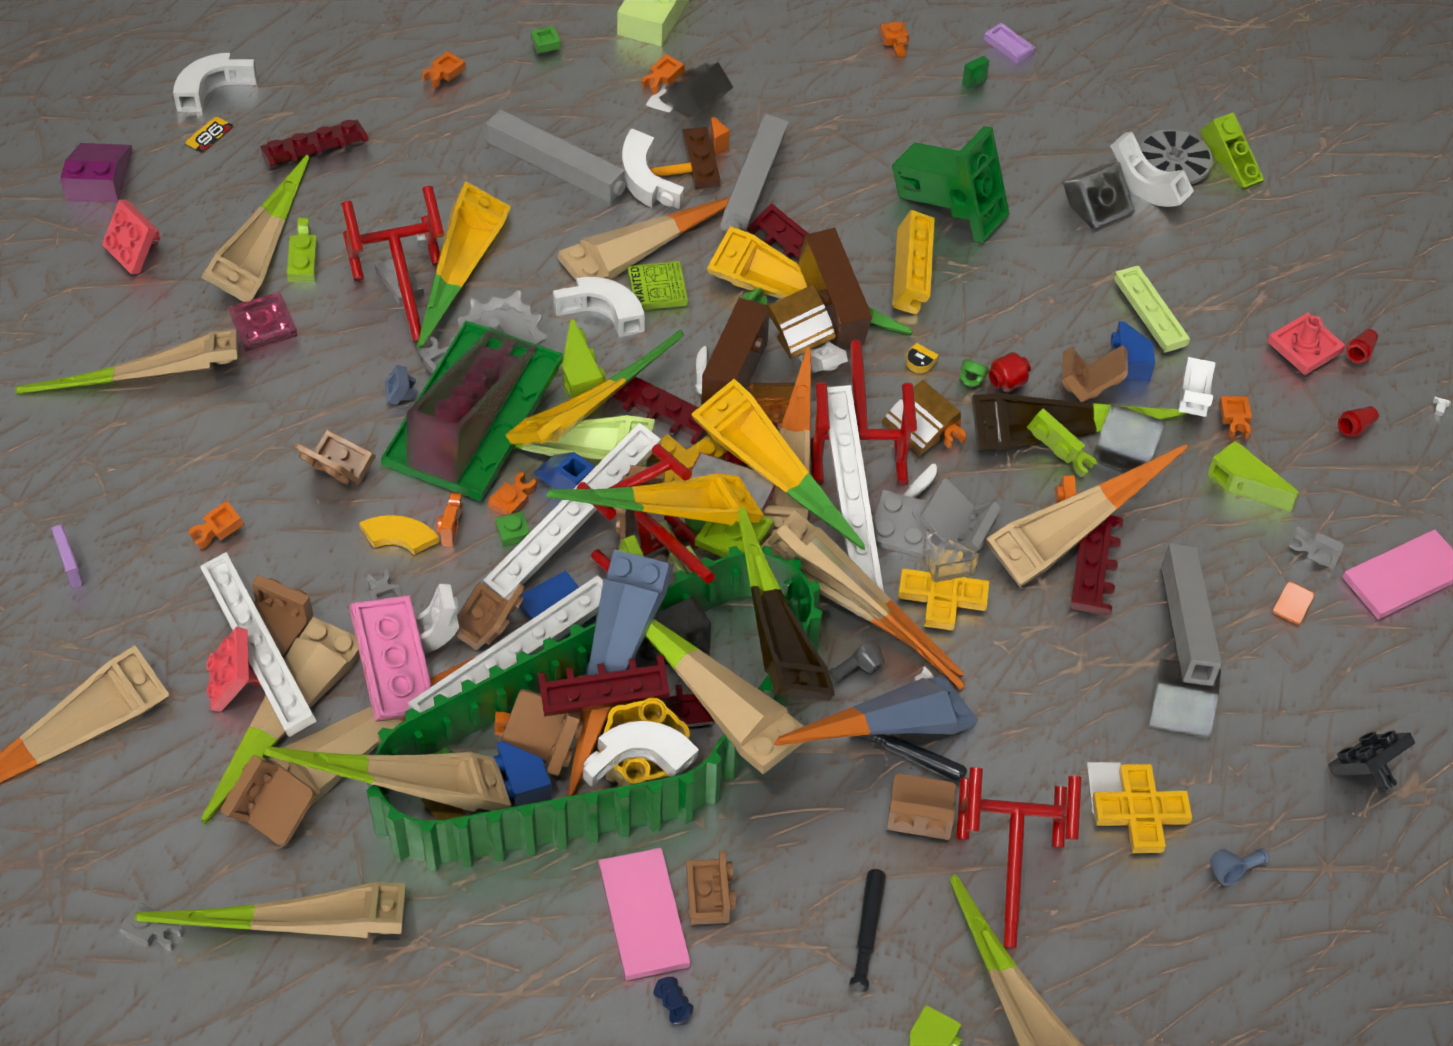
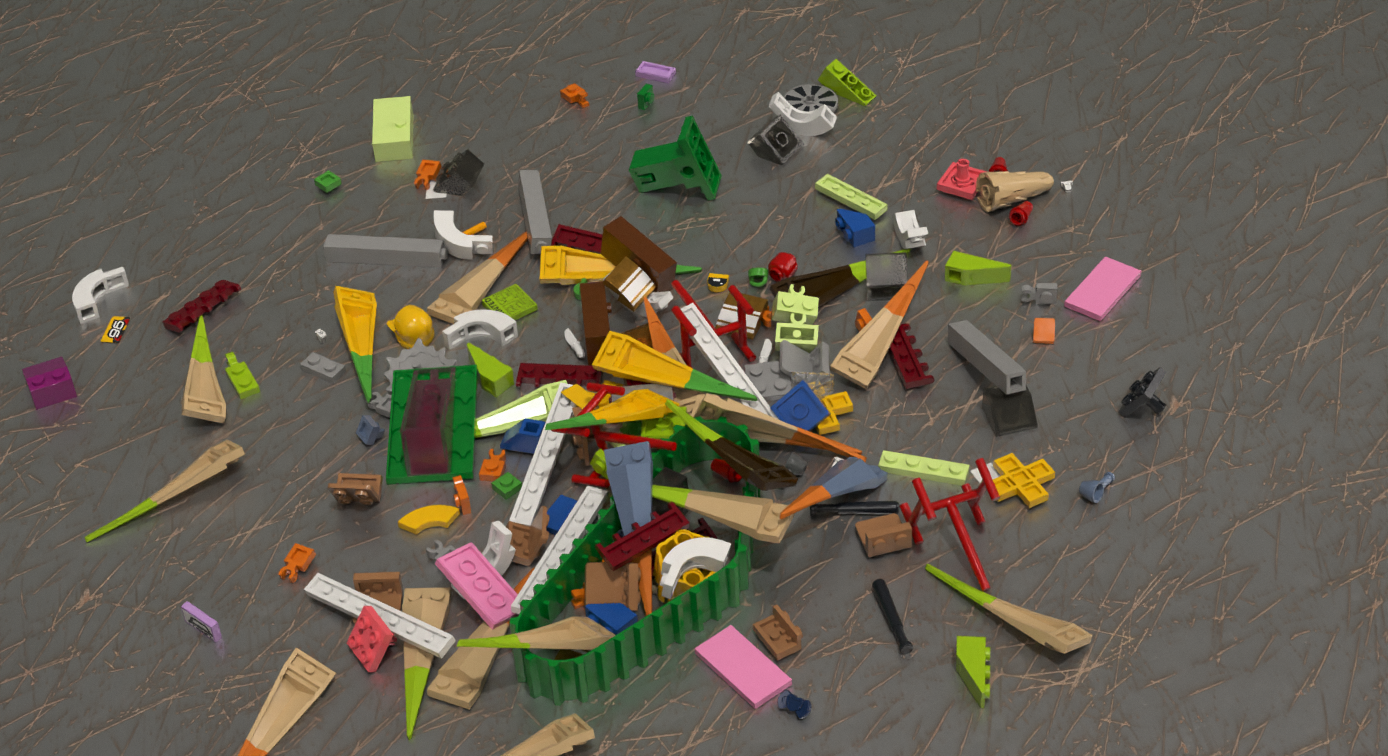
camera: 20 degrees left, 10 degrees down
coral plate [102,200,160,274] -> none
medium nougat bracket [220,755,316,846] -> none
clear pink plate [228,292,298,352] -> none
red piece [341,186,445,343] -> none
orange plate [421,51,466,88] -> none
yellow plate [505,329,684,445] -> none
reddish brown plate [682,127,721,189] -> none
orange slope [710,117,730,156] -> none
yellow brick [892,210,935,315] -> none
lime plate [1027,408,1097,478] -> none
medium nougat bracket [1061,345,1128,402] -> none
orange plate [1219,396,1252,439] -> none
none -> yellow piece [387,305,435,349]
none -> yellow sticker [561,384,593,409]
none -> blue tile [770,380,831,431]
none -> yellowish green brick [771,284,819,325]
none -> yellowish green brick [775,313,819,353]
none -> yellowish green plate [878,450,970,486]
none -> tan cone [976,171,1054,212]

